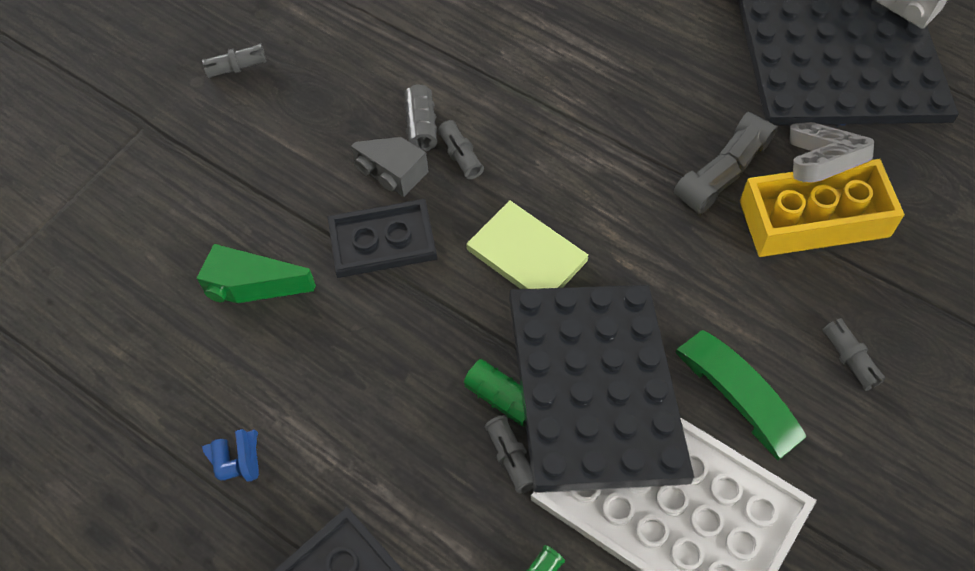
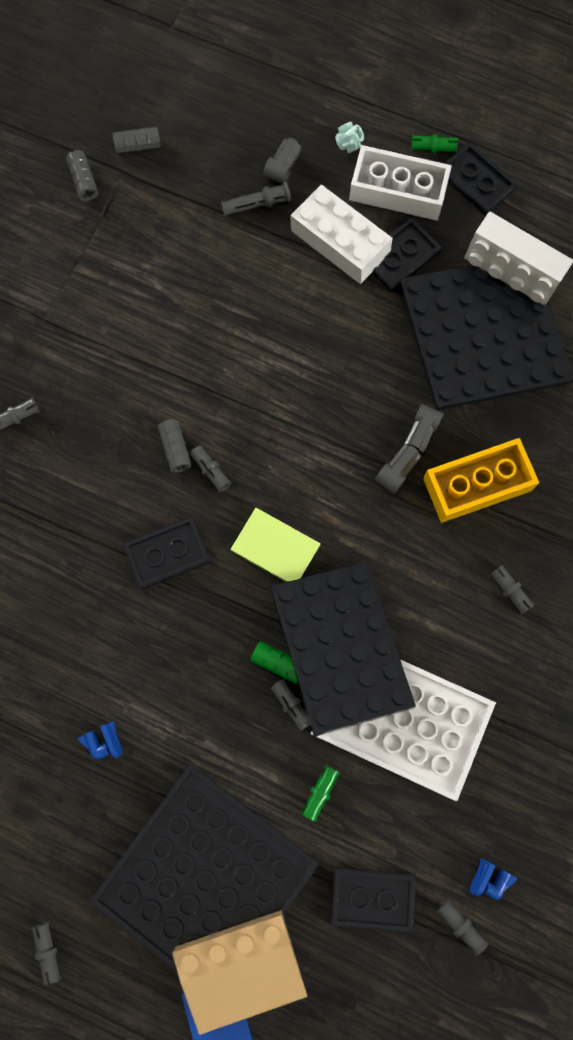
camera: 15 degrees left, 15 degrees up
green slope [196,244,316,303] -> none
dark grey slope [351,137,429,197] -> none
green slope [675,330,807,461] -> none
light grey beam [790,122,874,182] -> none

